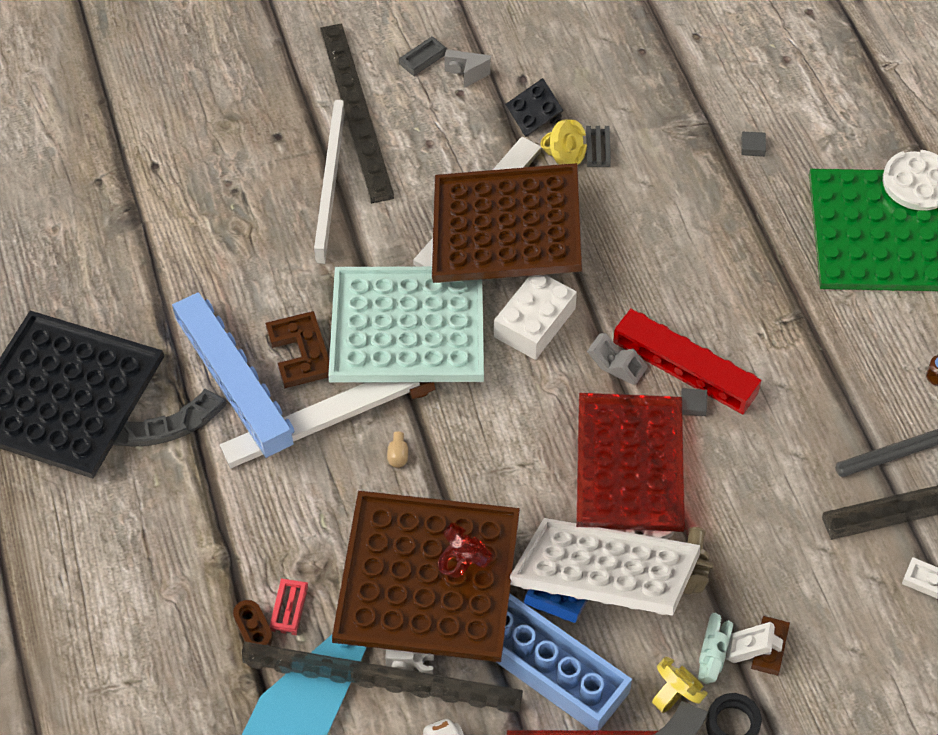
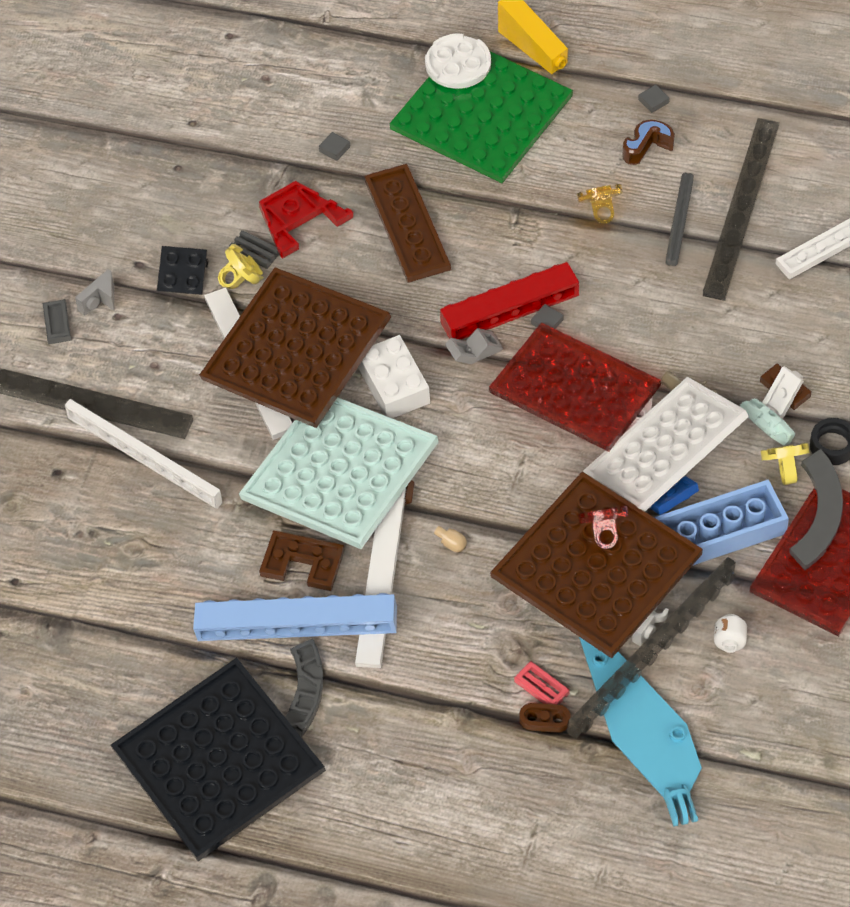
camera: 55 degrees left, 0 degrees up
none -> red wing [259,181,353,259]
none -> reddish brown plate [364,164,451,283]
none -> clear yellow tile [577,184,623,224]

